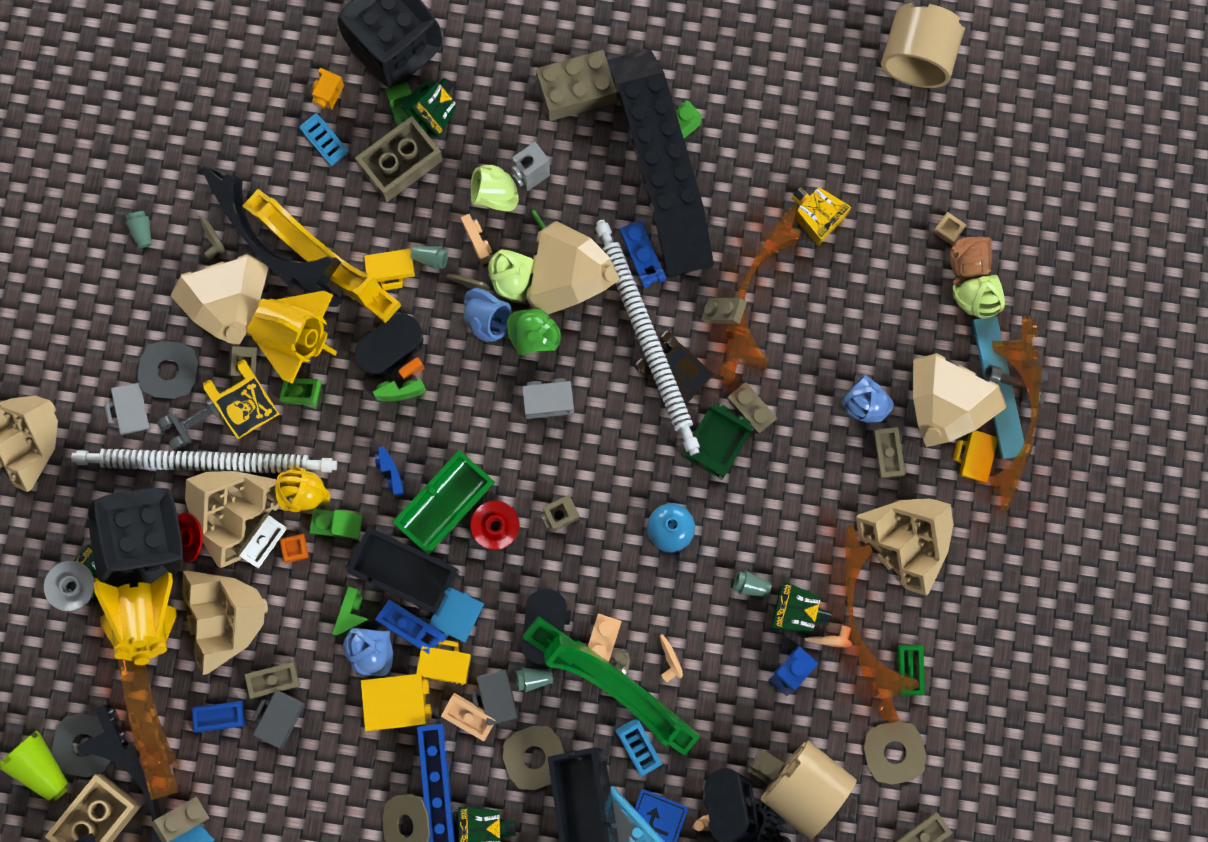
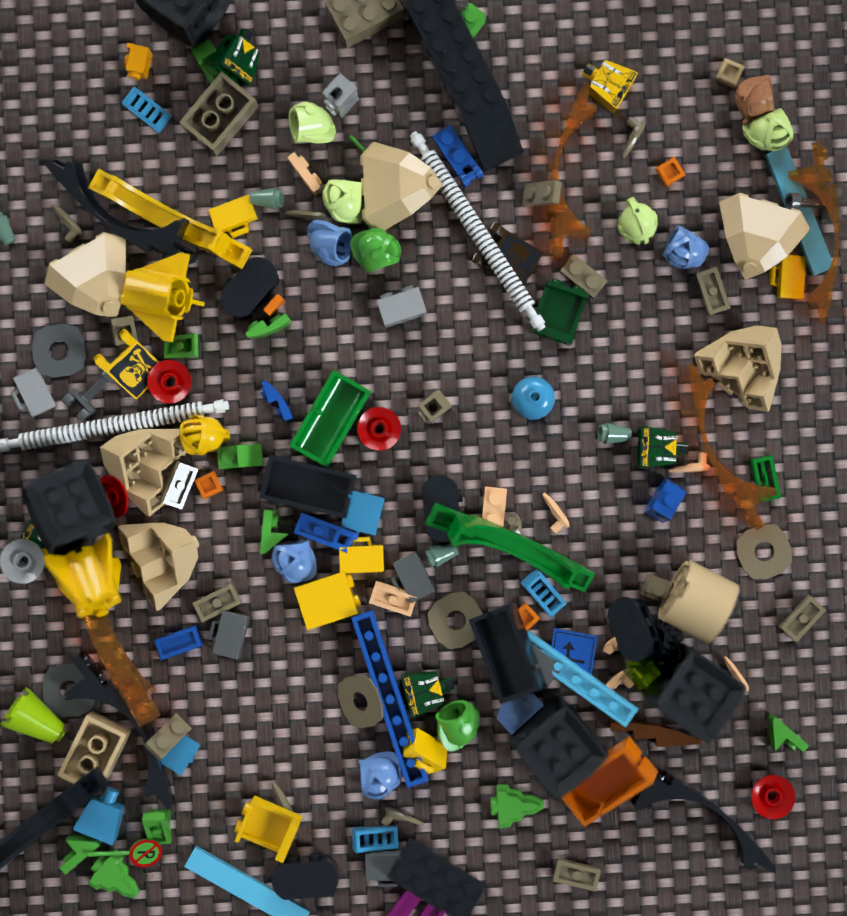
camera: 10 degrees left, 10 degrees up
none -> red dish [147,360,192,404]
none -> orange tile [518,602,540,631]
none -> yellowish green helmet [618,197,658,245]
none -> dark tan bar [622,117,645,158]
none -> orange tile [655,156,686,188]

